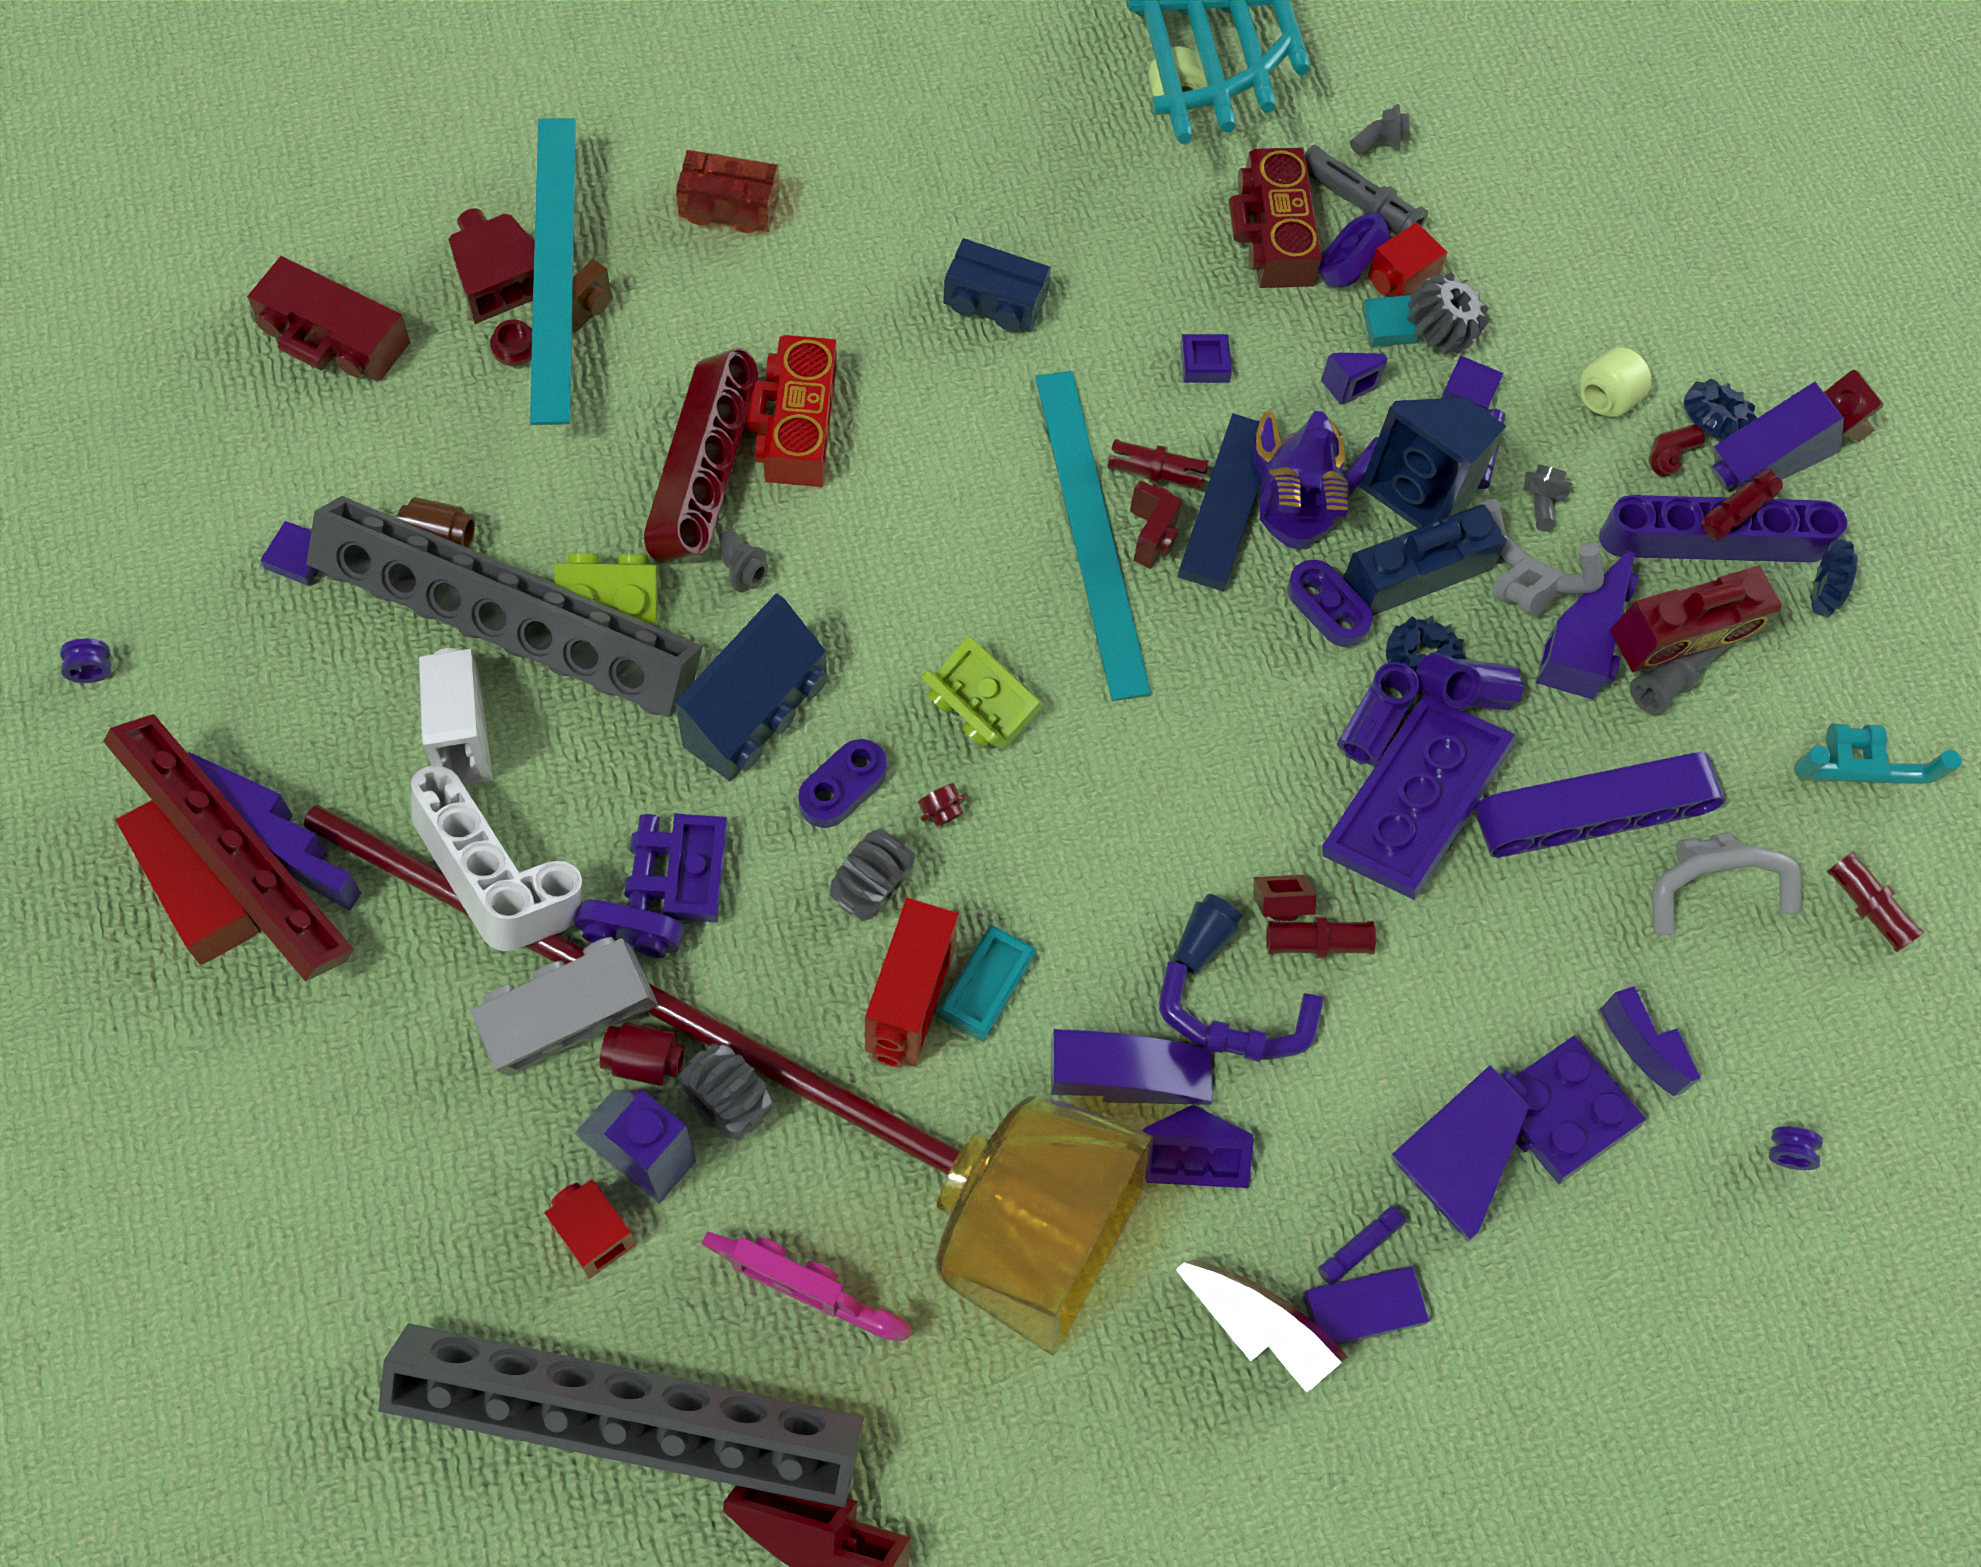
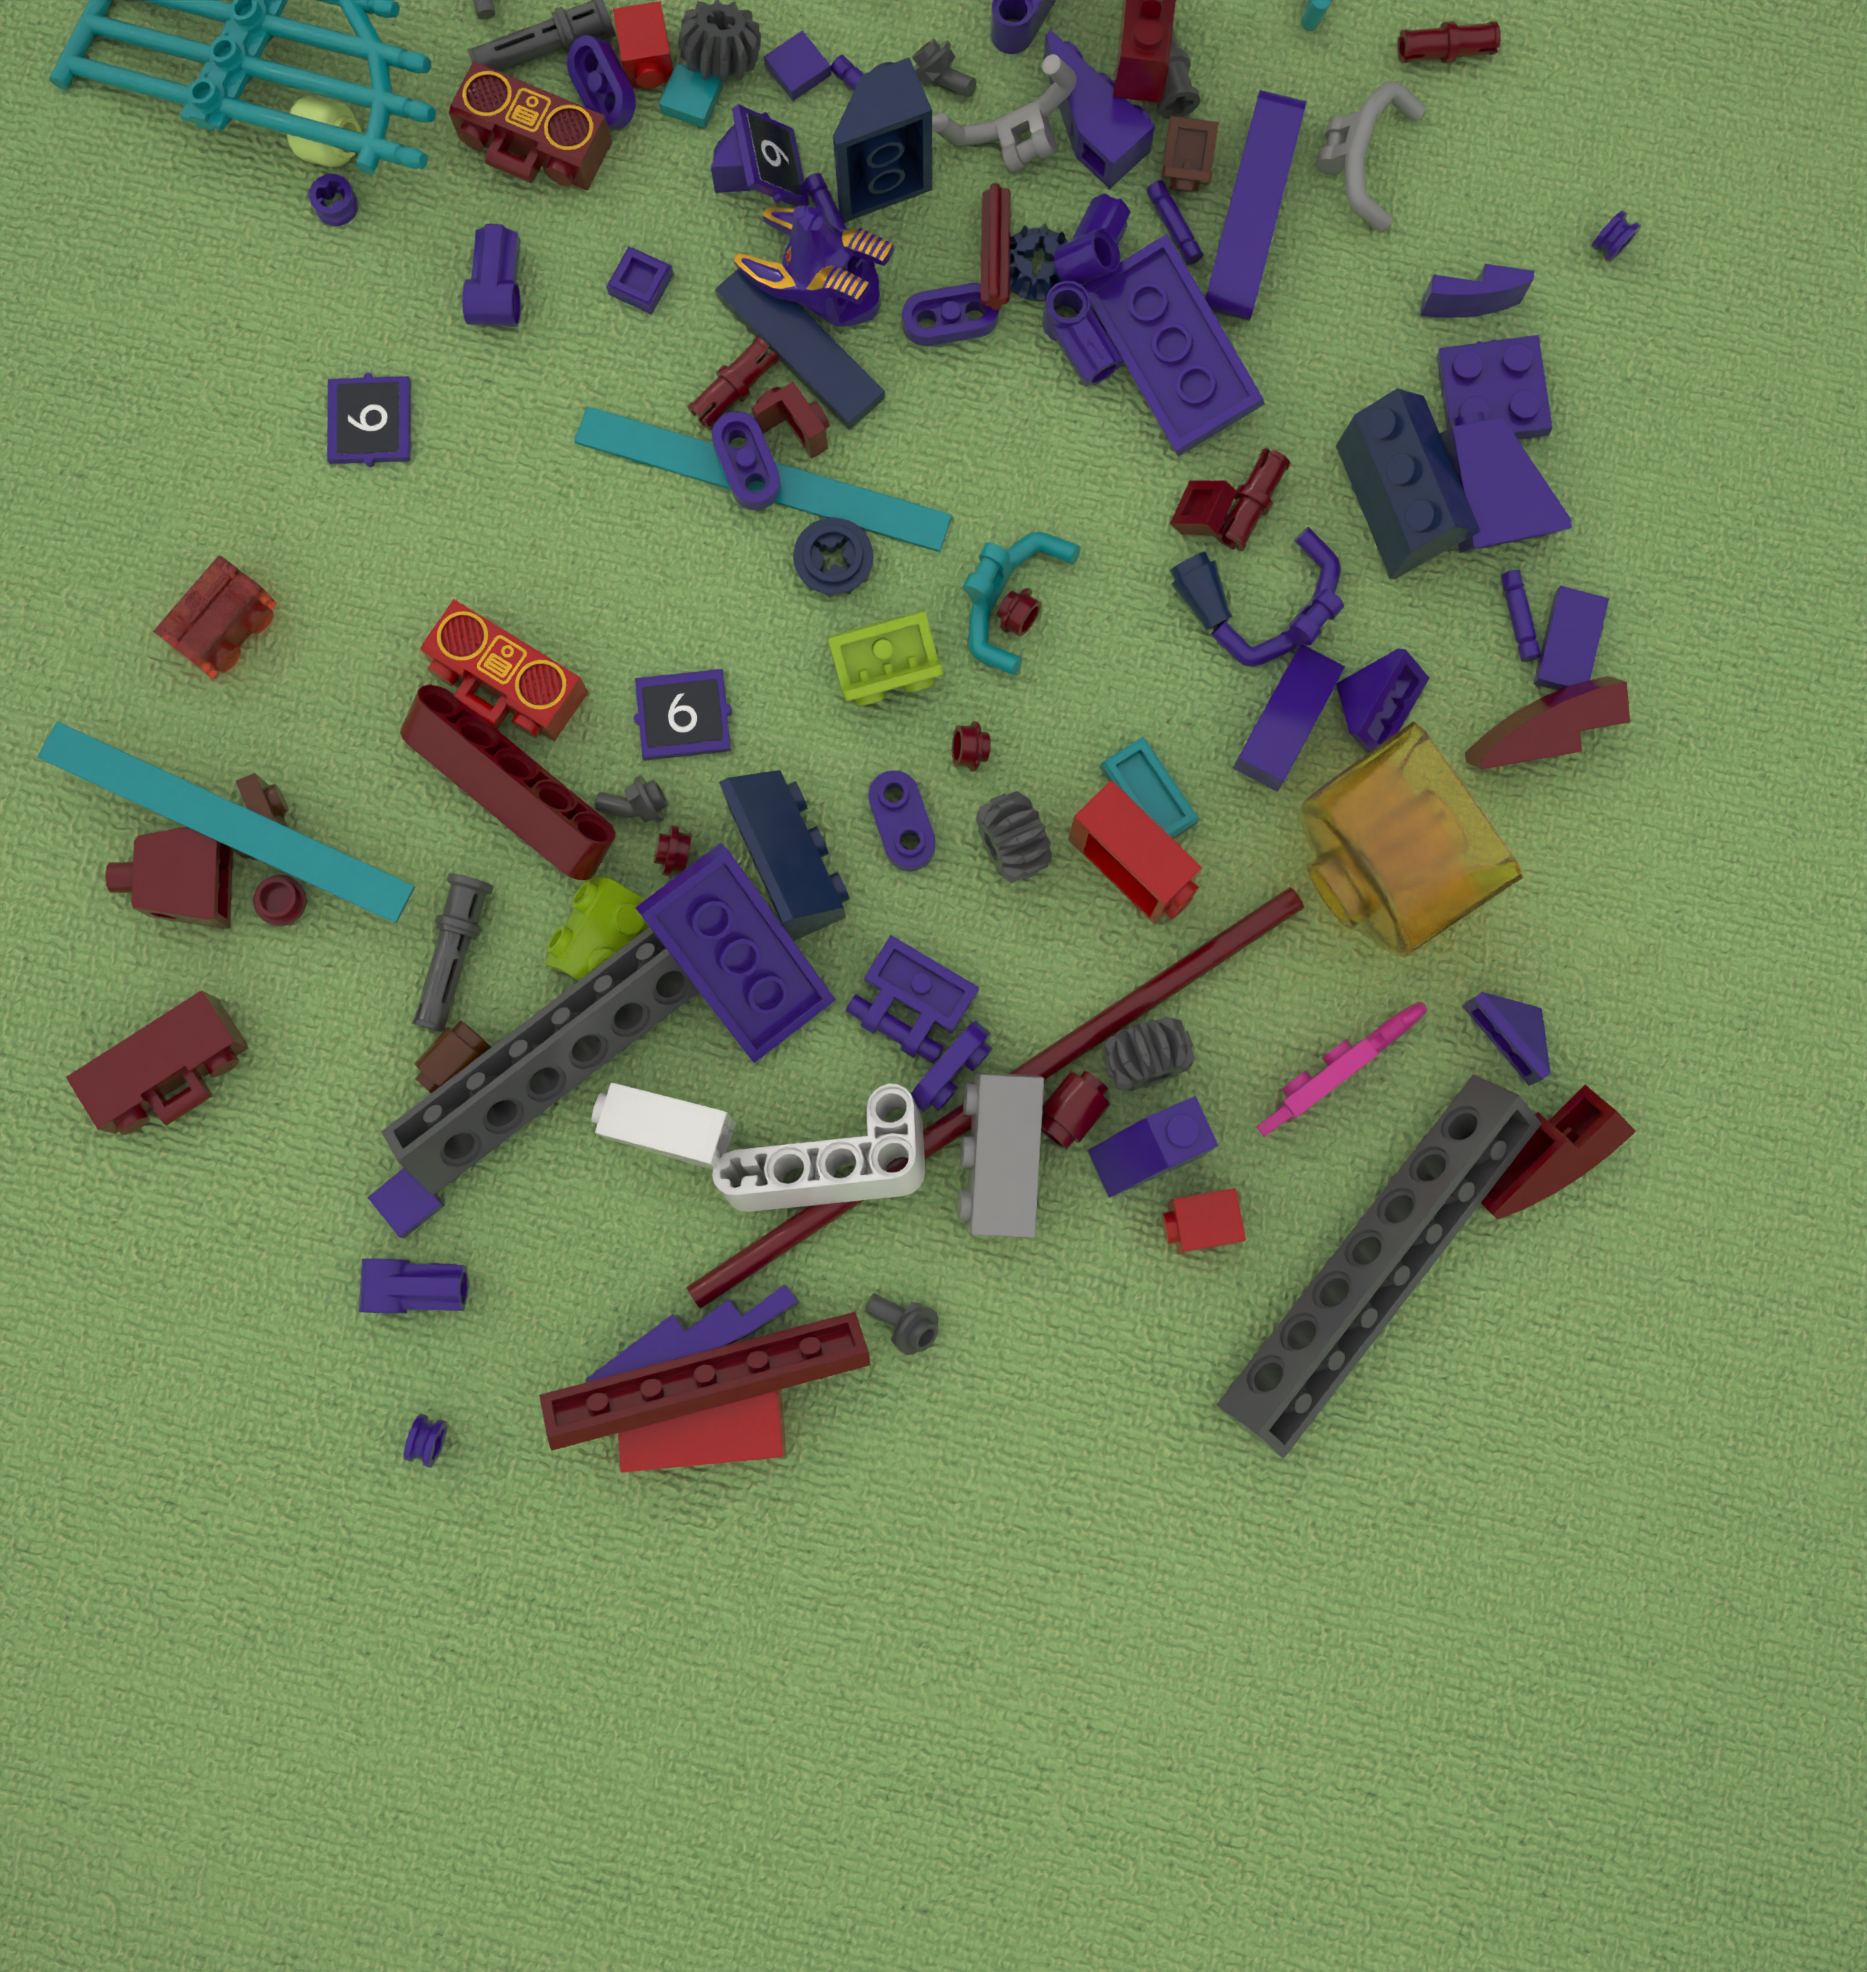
camera: 55 degrees left, 15 degrees up
dark blue brick [943,238,1051,332] -> none
dark blue piece [1343,504,1507,616] -> none
none -> dark purple bush [309,174,358,226]
none -> piece [327,373,411,467]
none -> dark purple piece [359,1259,469,1314]
none -> dark grey pin [412,873,494,1032]
none -> dark purple piece [462,224,521,327]
none -> piece [634,669,732,761]
none -> dark purple plate [635,843,836,1063]
none -> dark red plate [654,825,691,877]
none -> dark purple plate [712,411,781,510]
none -> piece [732,104,810,207]
none -> dark blue gear [793,518,873,598]
none -> dark grey plate [864,1293,939,1355]
none -> teal piece [962,532,1081,675]
none -> dark red axle [980,183,1011,311]
none -> dark red plate [997,588,1042,637]
none -> dark purple wheel [1146,180,1204,265]
none -> reddish brown bracket [1161,116,1219,193]
none -> dark blue slope [1336,388,1481,579]
none -> dark purple slope [1462,992,1551,1086]

